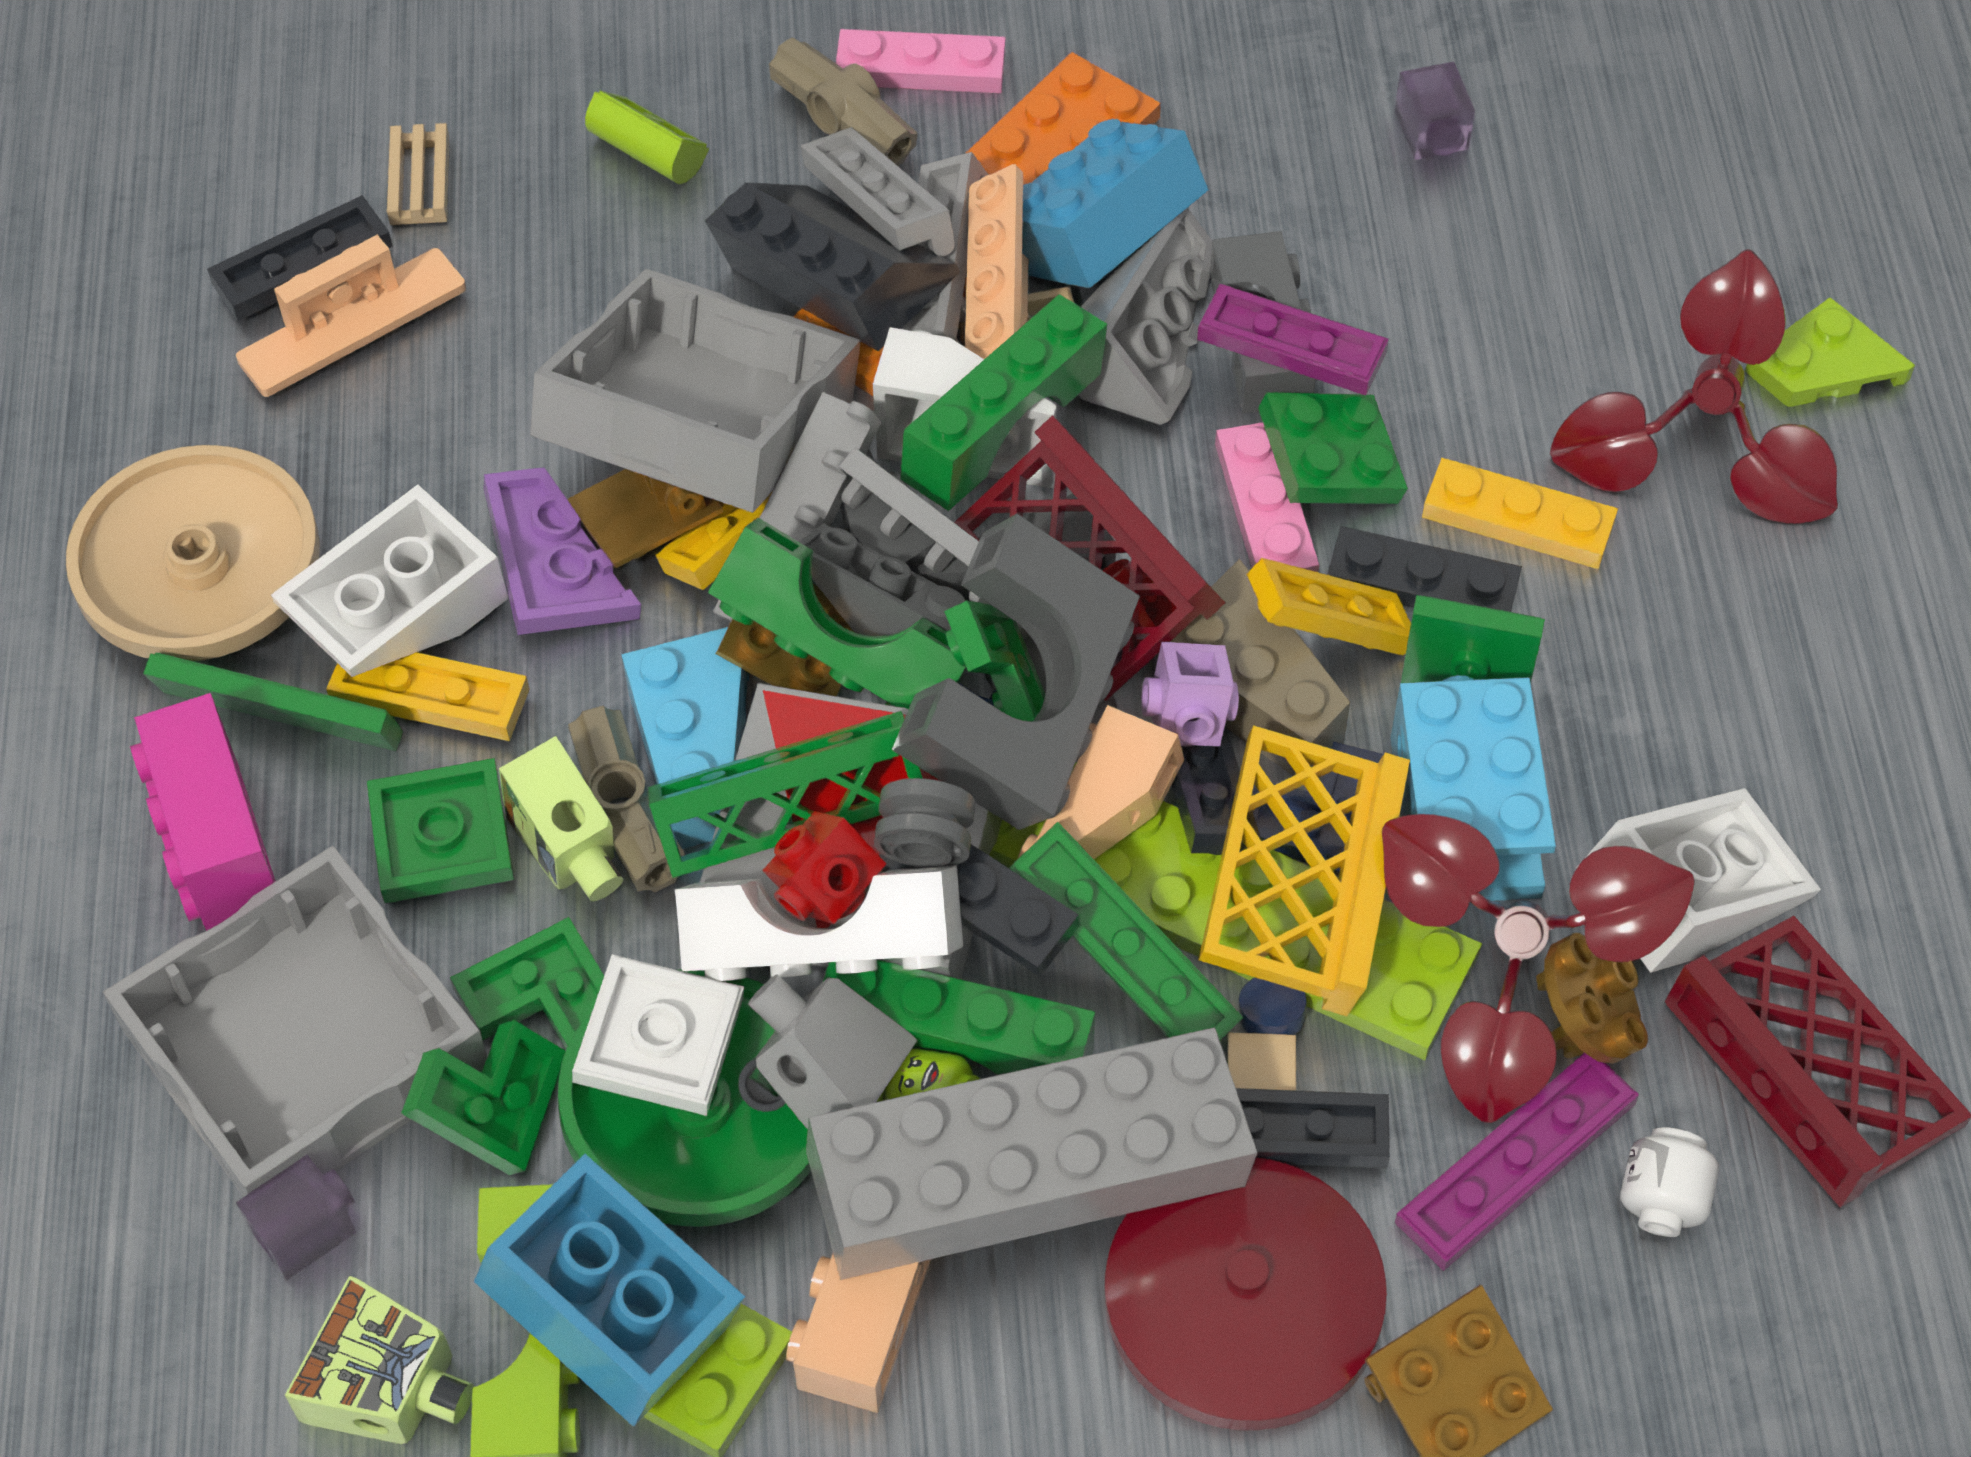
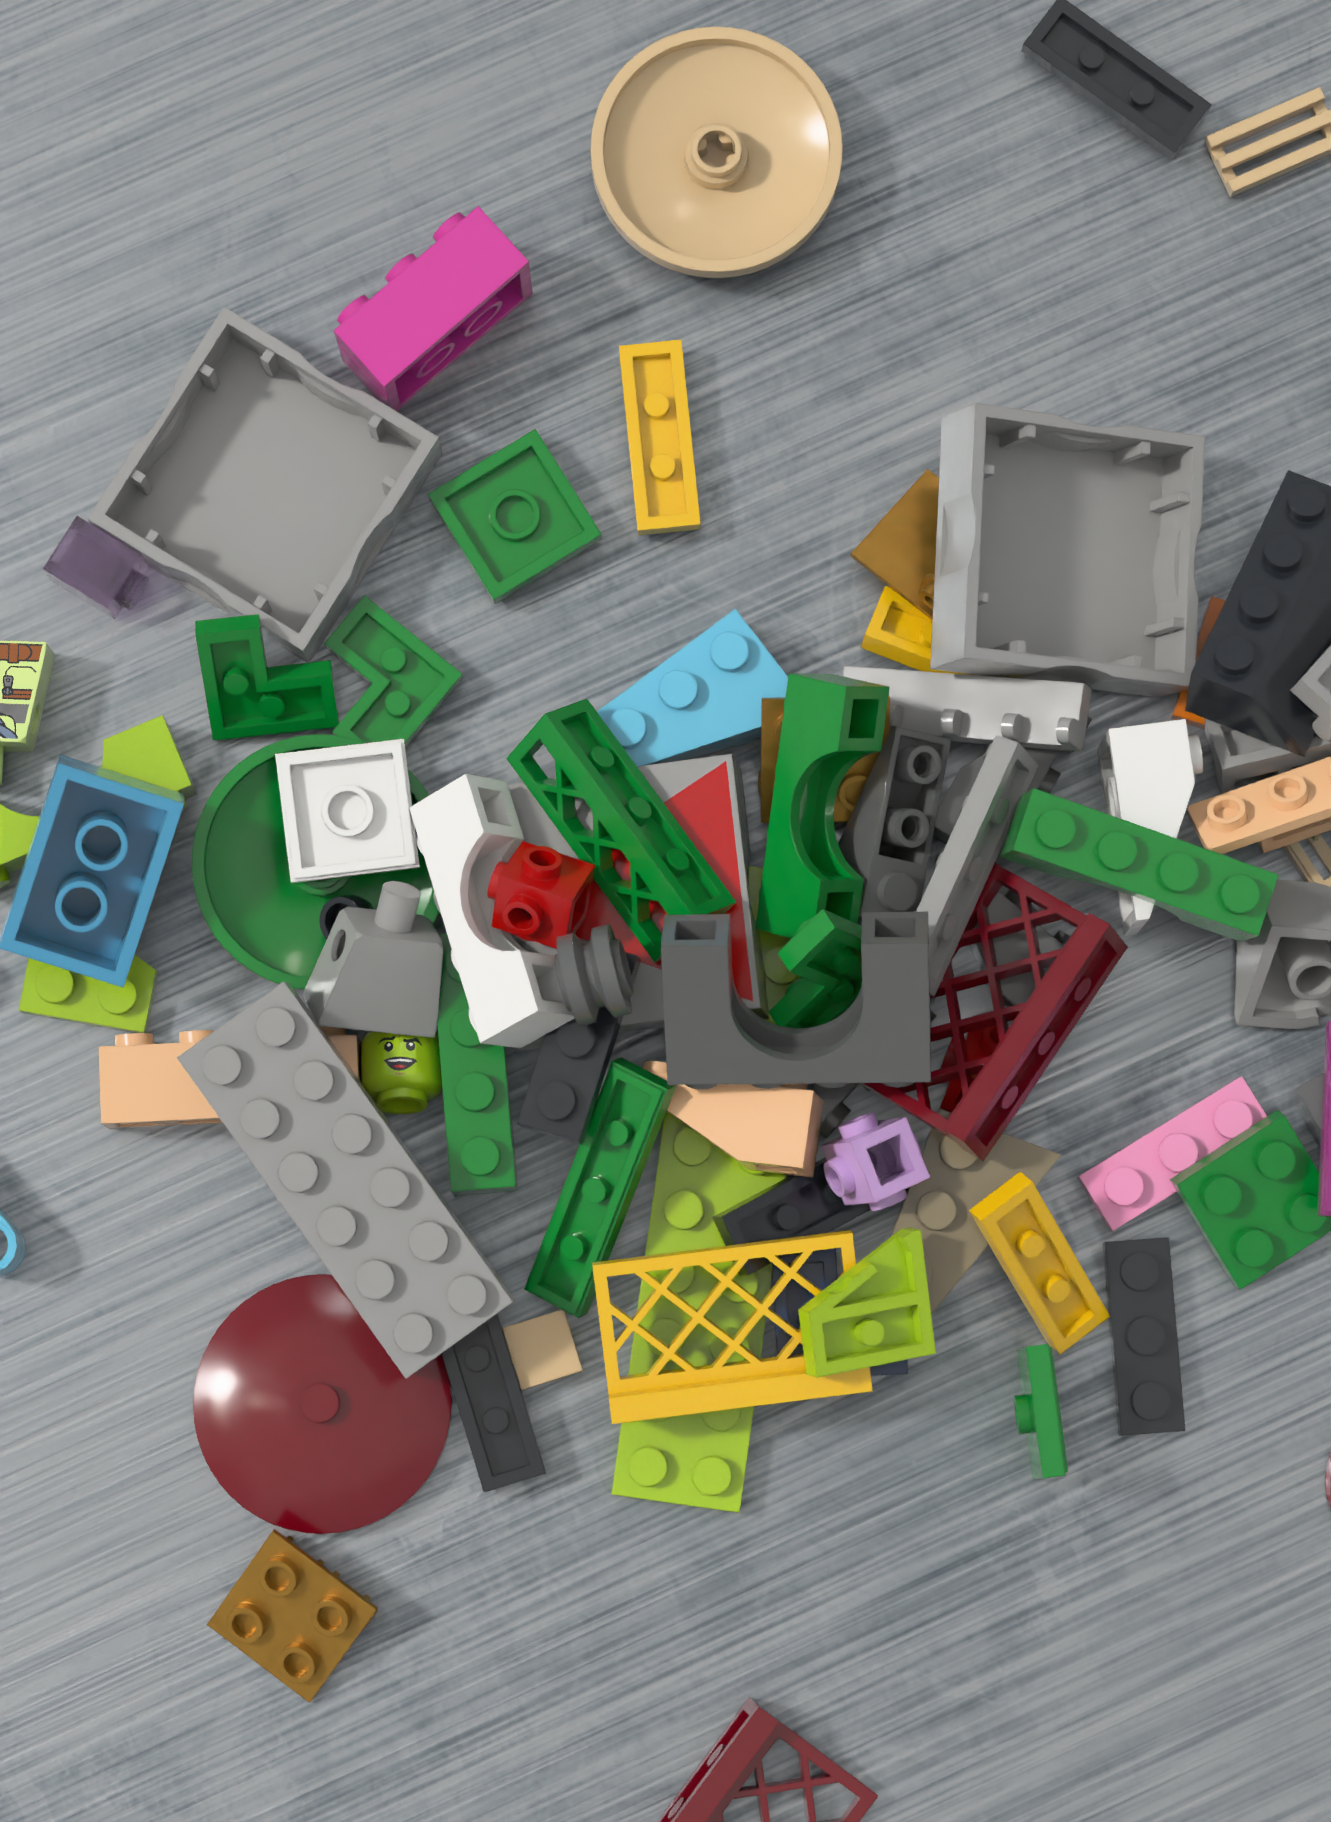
camera: 70 degrees right, 25 degrees up
green tile [143,652,403,752] -> none
light nougat bracket [236,235,466,397] -> none
white slope [271,485,509,677] -> none
medium lavender wing [483,467,641,635] -> none
yellowish green torso [499,736,623,901] -> none
dark tan piece [568,705,685,892] -> none
dark blue tile [1239,977,1306,1035] -> none
dark red plant [1382,814,1694,1123] -> none
medium azure torso [1390,676,1556,901] -> none
magenta tile [1395,1053,1639,1272] -> none
yellow plate [1422,458,1618,569] -> none
pearl gold plate [1536,932,1648,1064] -> none
white slope [1576,788,1821,973] -> none
white head [1620,1127,1719,1237] -> none
none -> lime wing [798,1227,936,1378]

